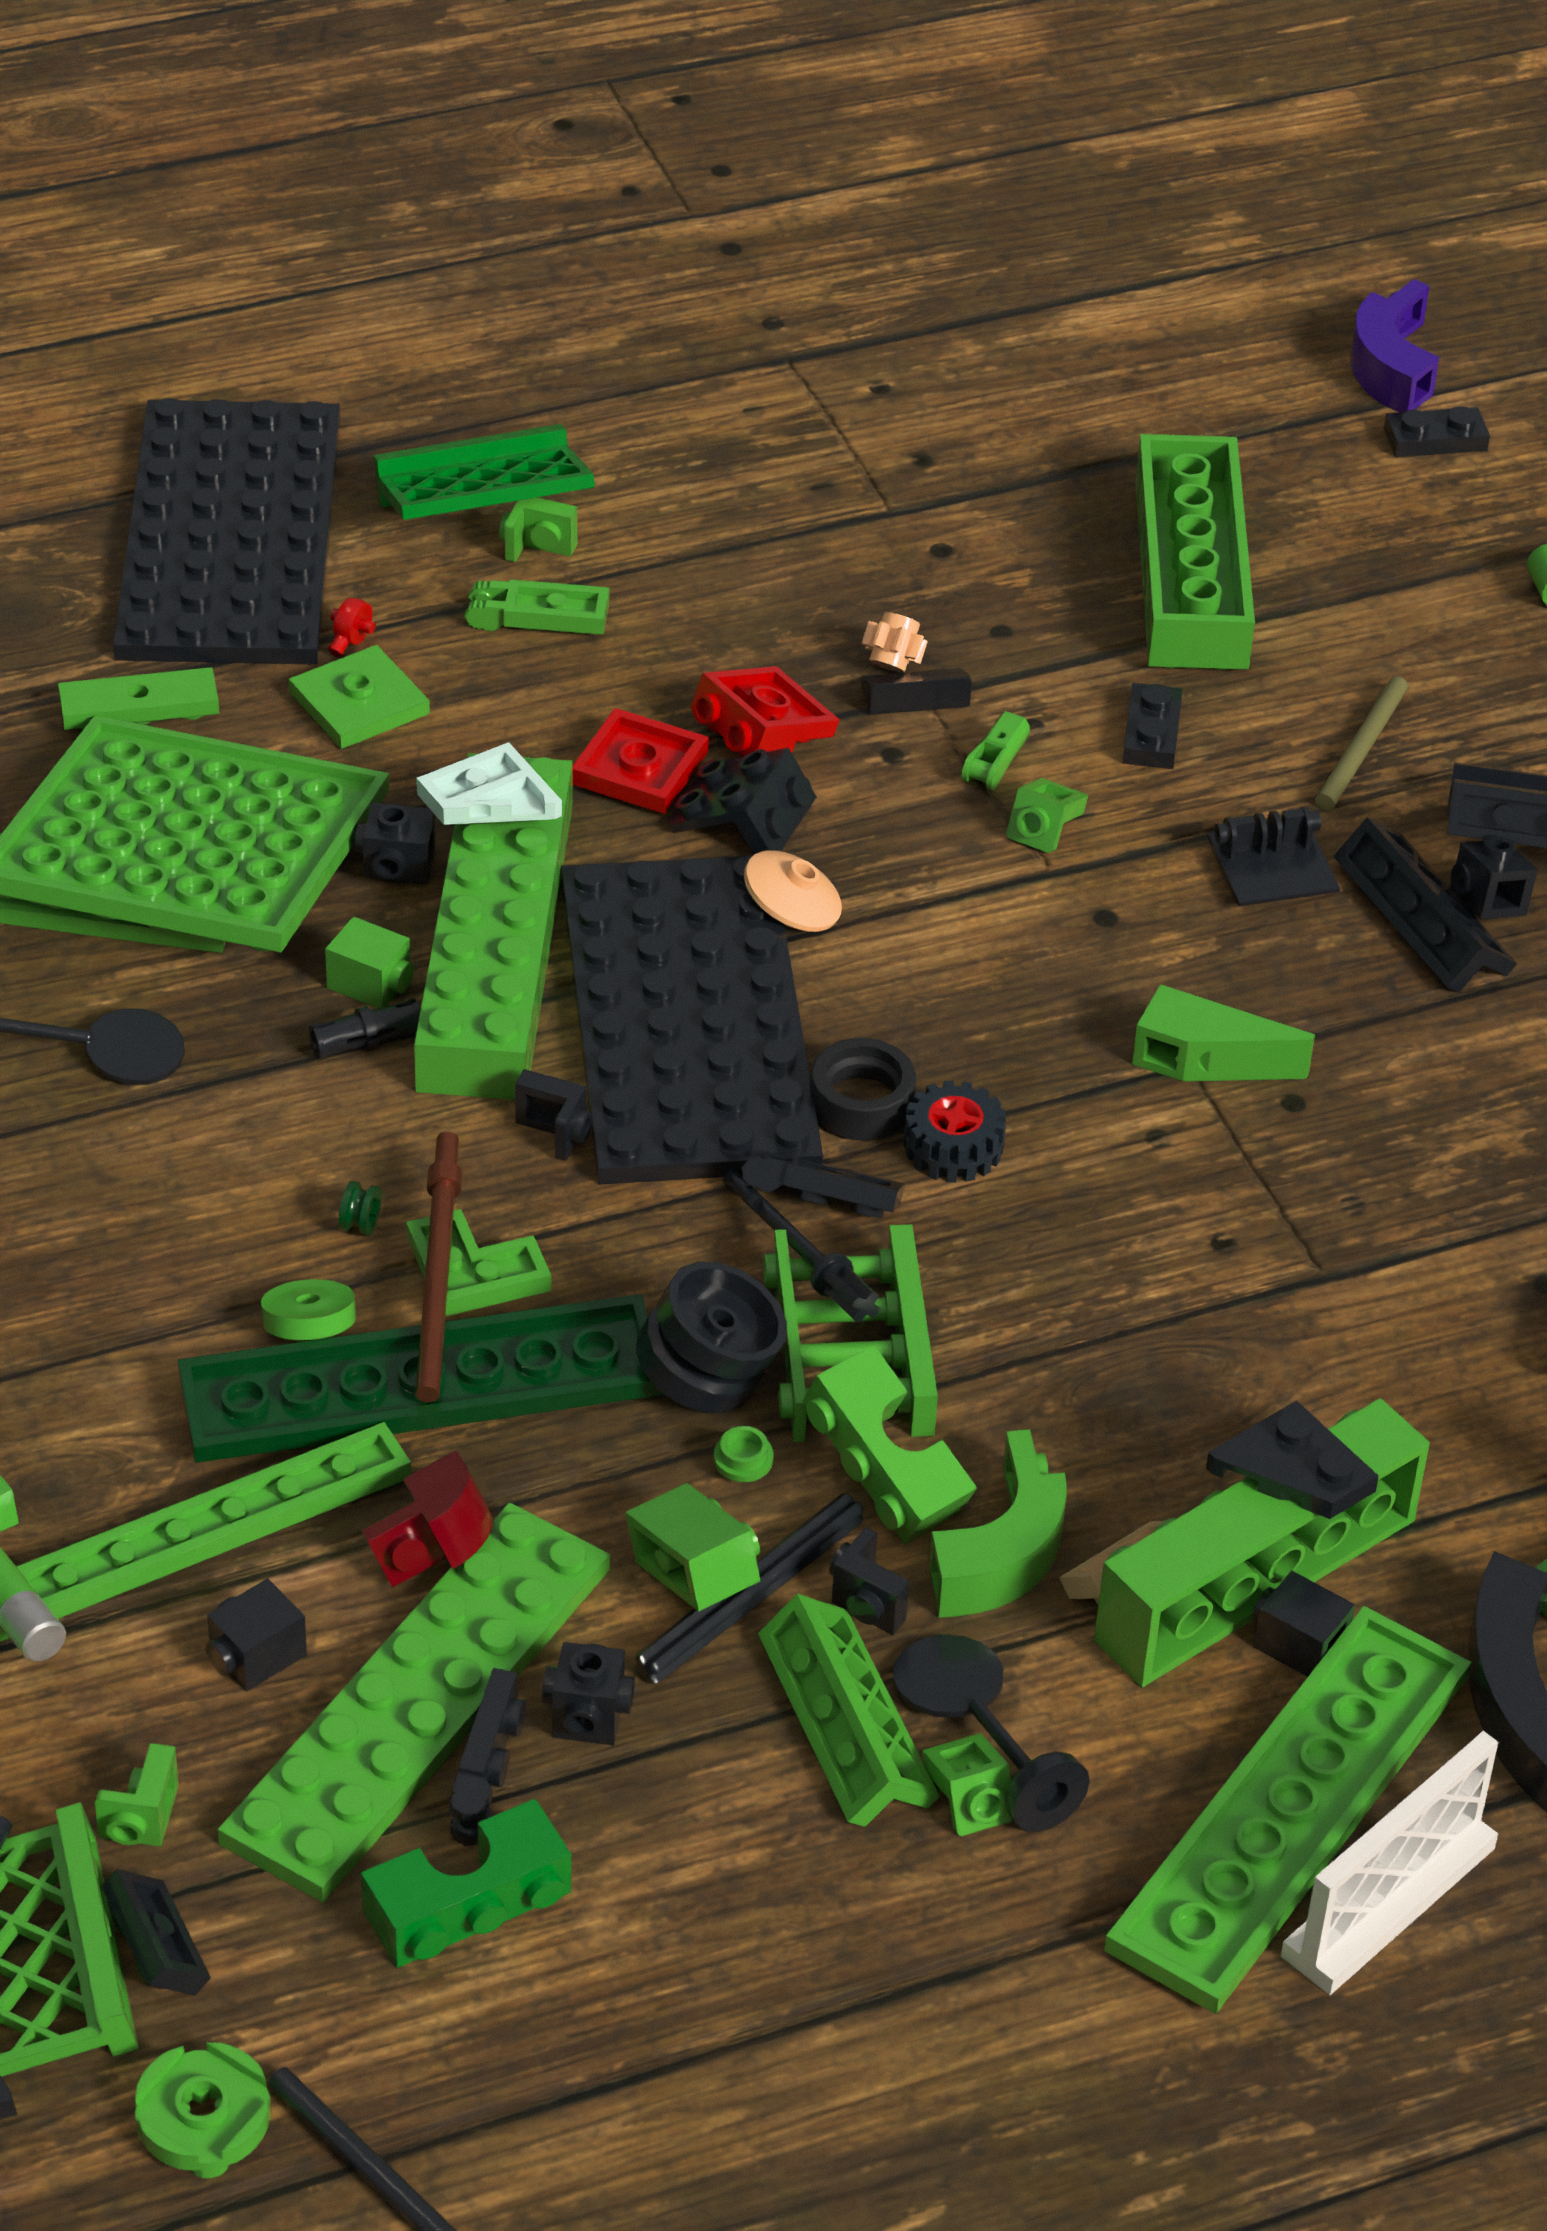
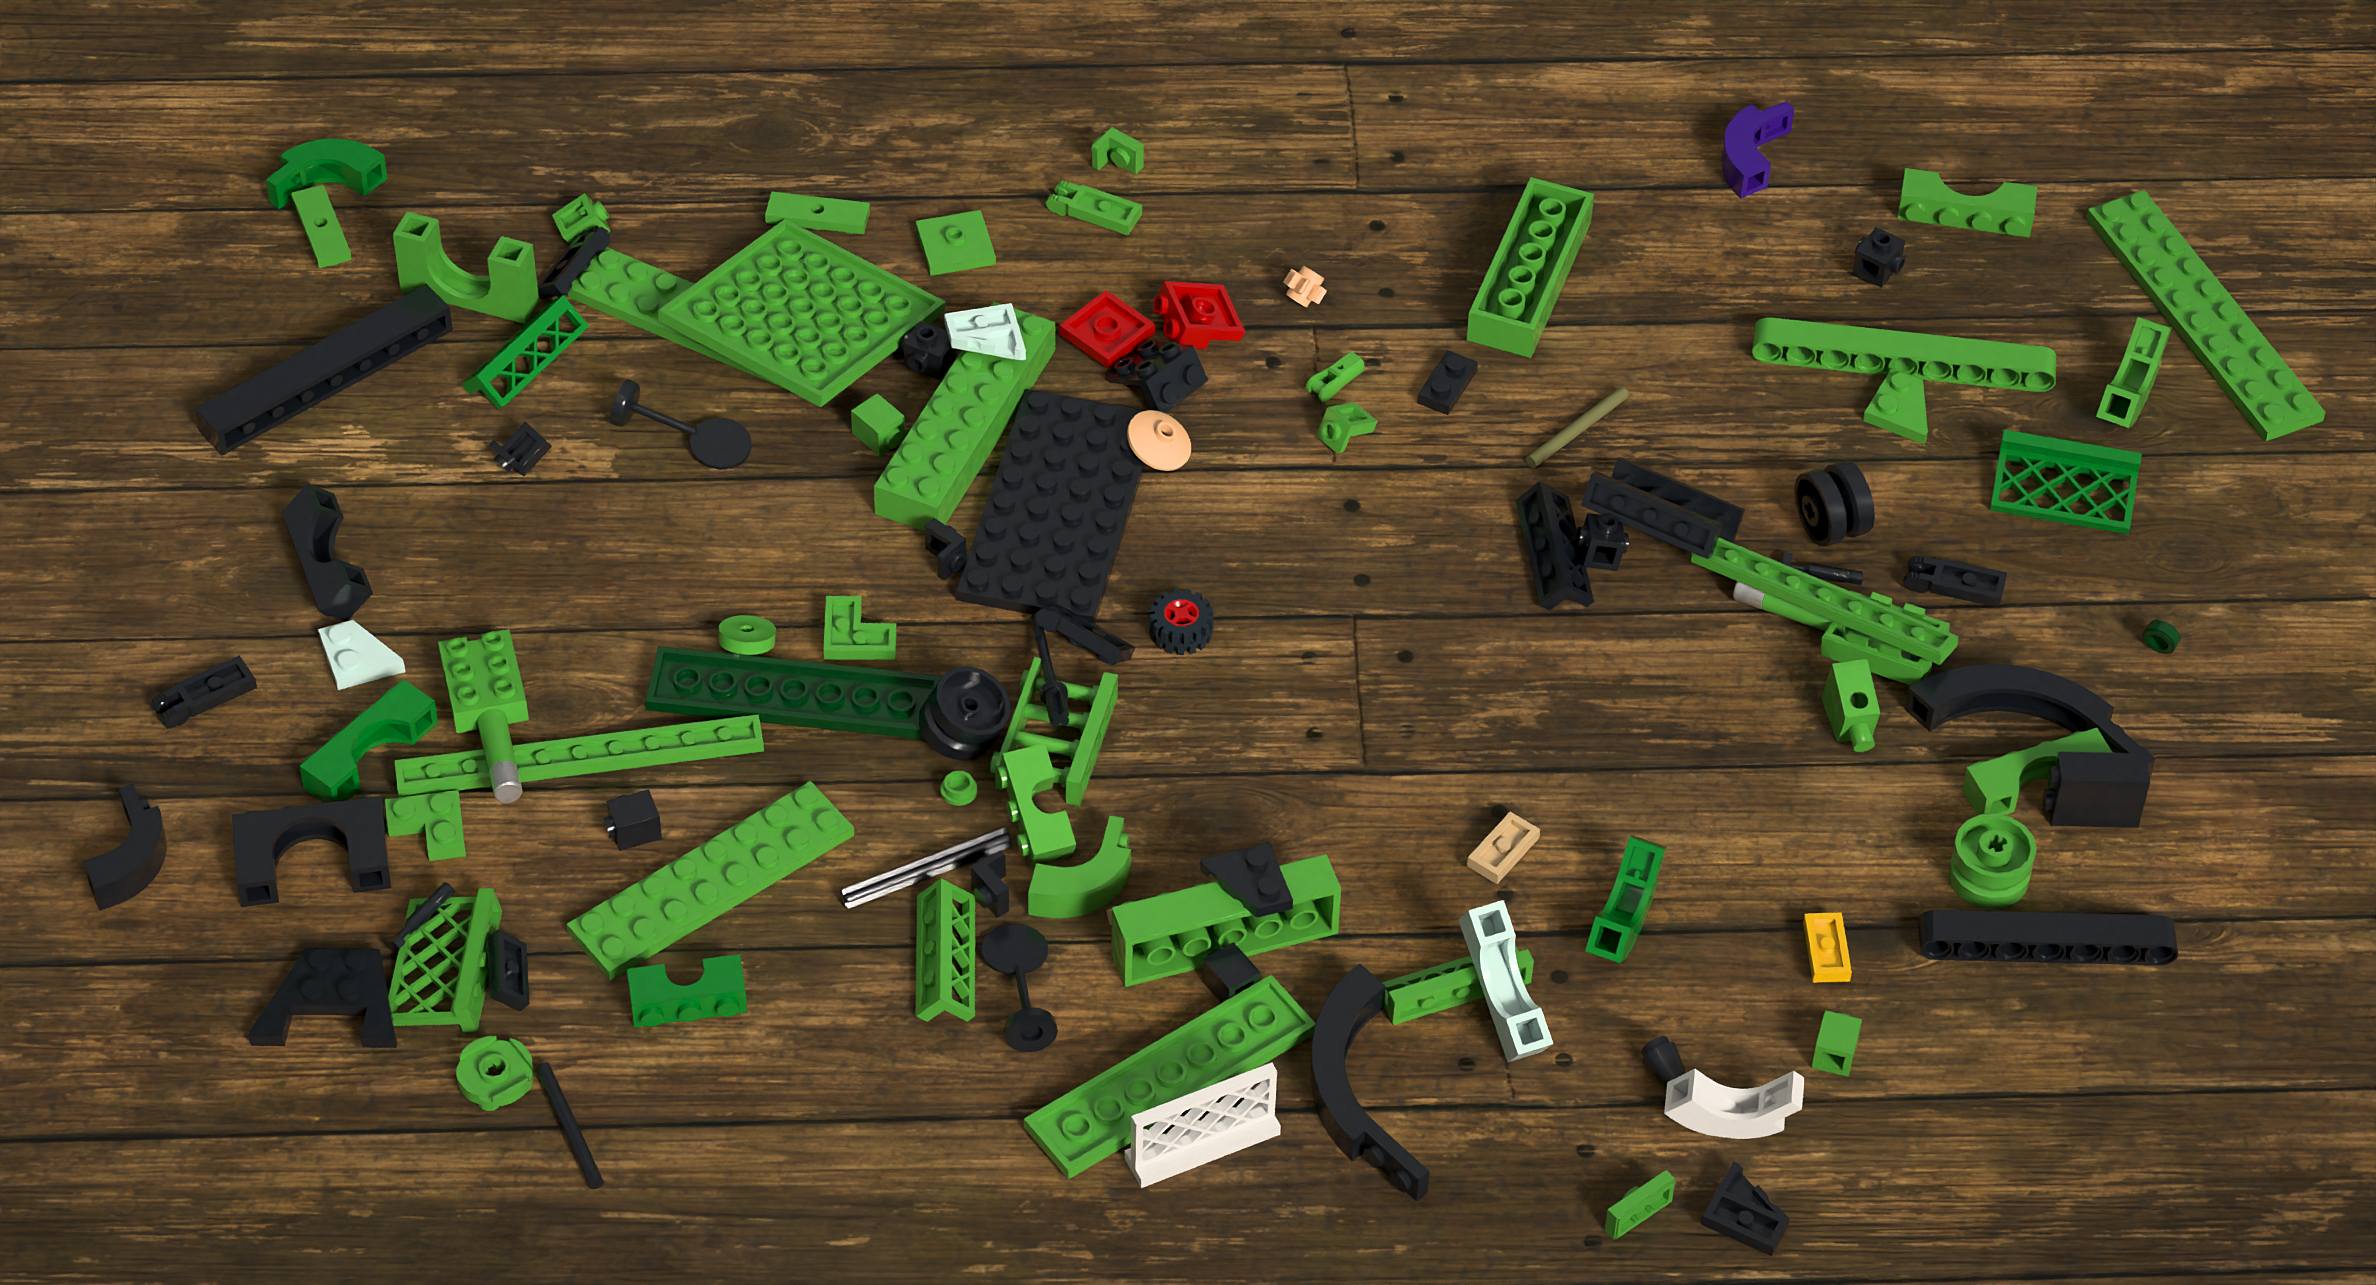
camera: 20 degrees right, 5 degrees up
bright green bracket [95,1743,179,1847] -> none
black plate [113,398,340,665] -> none
black pin [309,998,421,1059] -> none
red piece [328,597,376,657] -> none
dark green bush [338,1181,382,1236] -> none
dark red brick [361,1450,493,1588] -> none
green fence [373,424,595,520] -> none
copper bar [416,1132,462,1402] -> none
black hinge [449,1668,527,1847] -> none
black brick [542,1642,635,1746] -> none
bright green brick [625,1483,761,1612] -> none
black tyre [810,1037,916,1141] -> none
black slope [861,668,972,715] -> none
bright green bracket [922,1733,1013,1836] -> none
bright green slope [1132,984,1315,1081] -> none
black hinge [1207,806,1340,906] -> none
black plate [1384,406,1490,457] -> none

